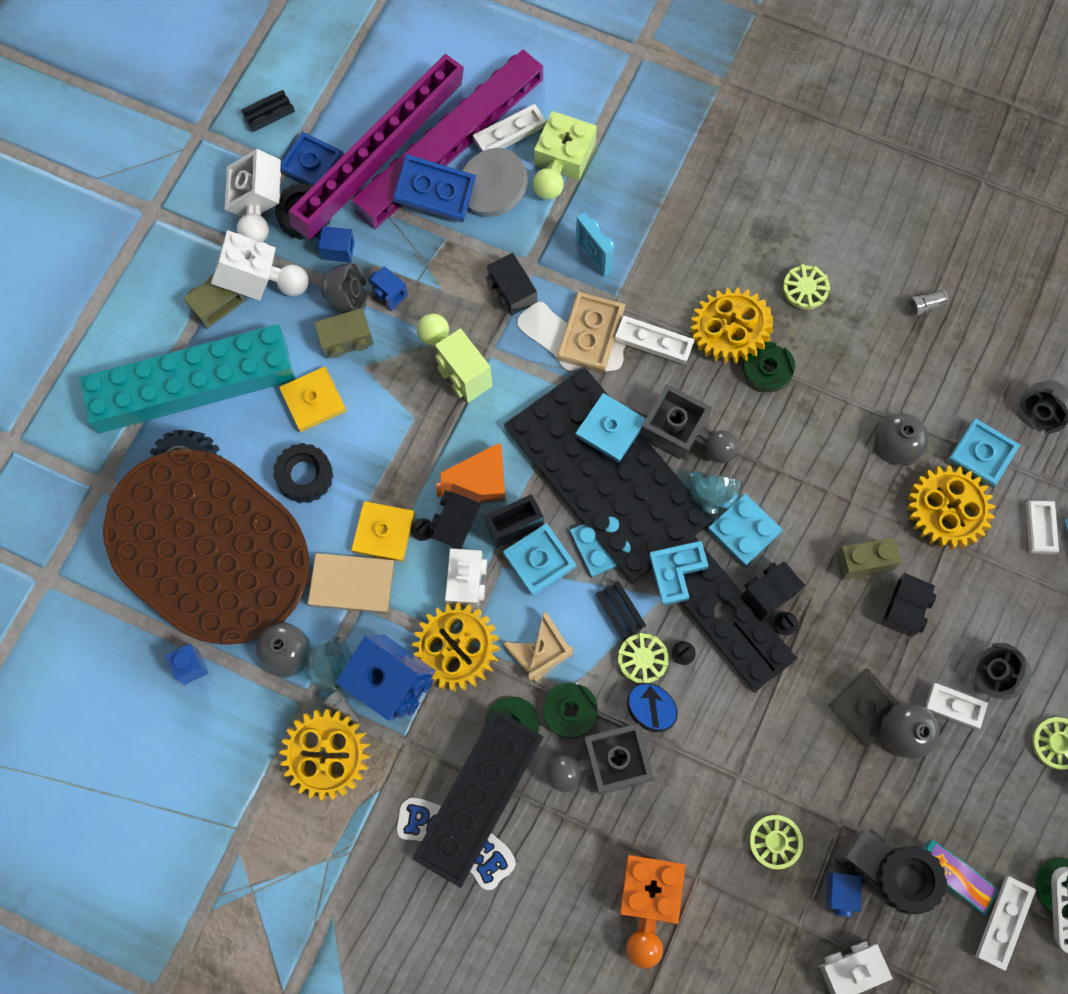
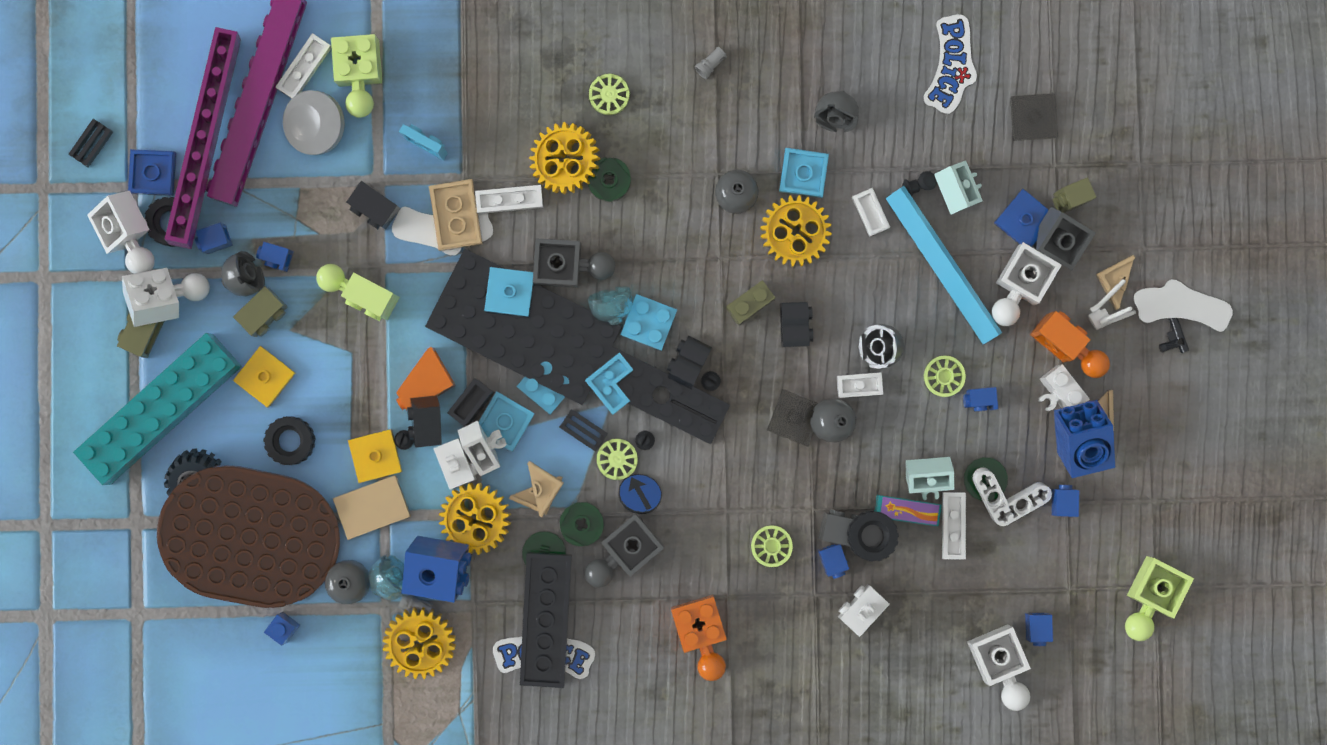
camera: 25 degrees left, 15 degrees up
blue tile [392,154,476,223] -> none
none -> white brick [458,421,507,476]
none -> light aqua brick [906,457,954,500]

